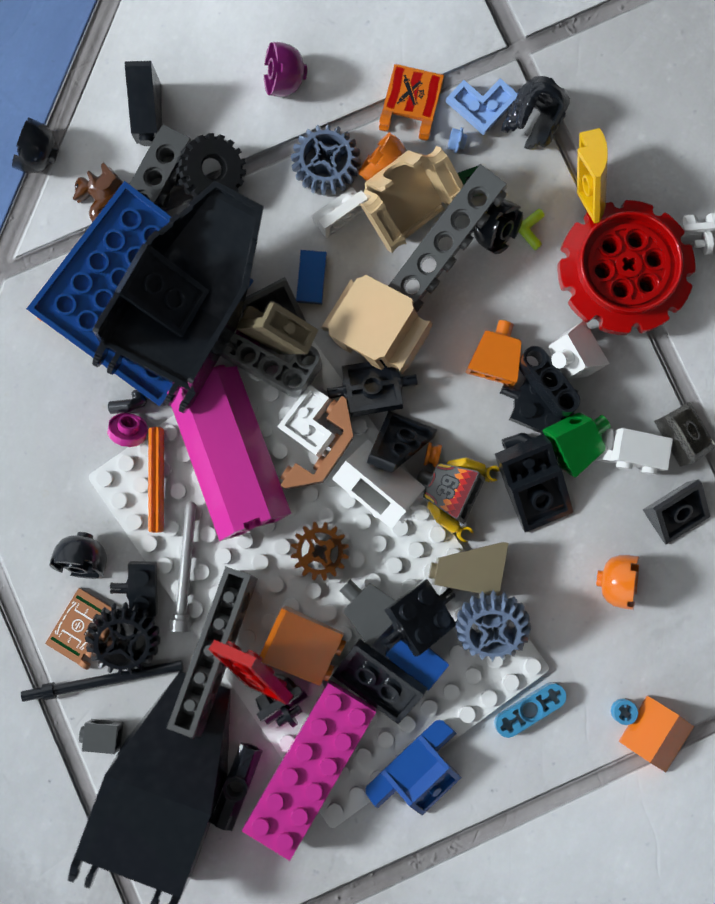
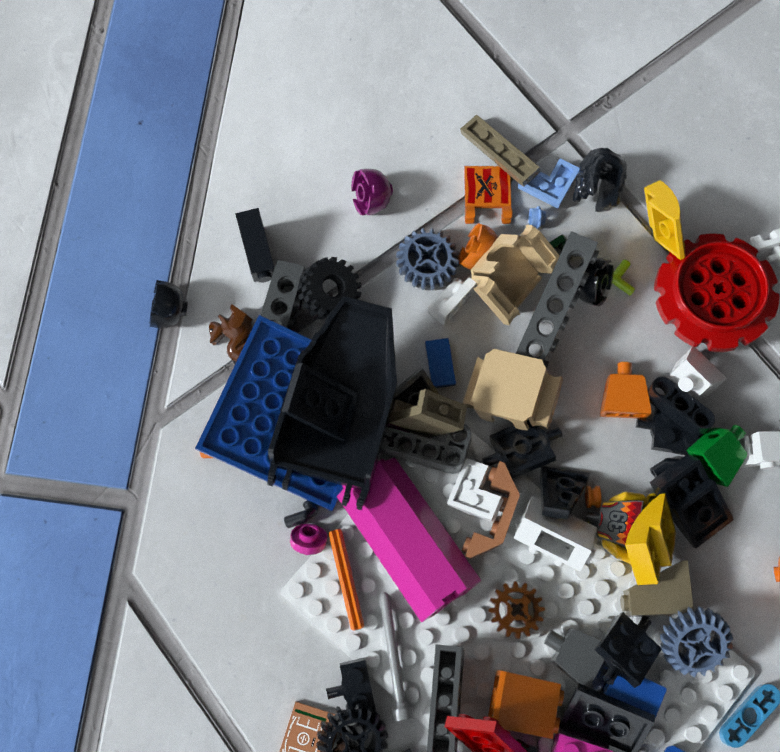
camera: 15 degrees left, 10 degrees down
black cylinder [49,532,107,579] -> none
none -> dark tan plate [460,115,540,187]
none -> yellow slope [625,493,676,585]

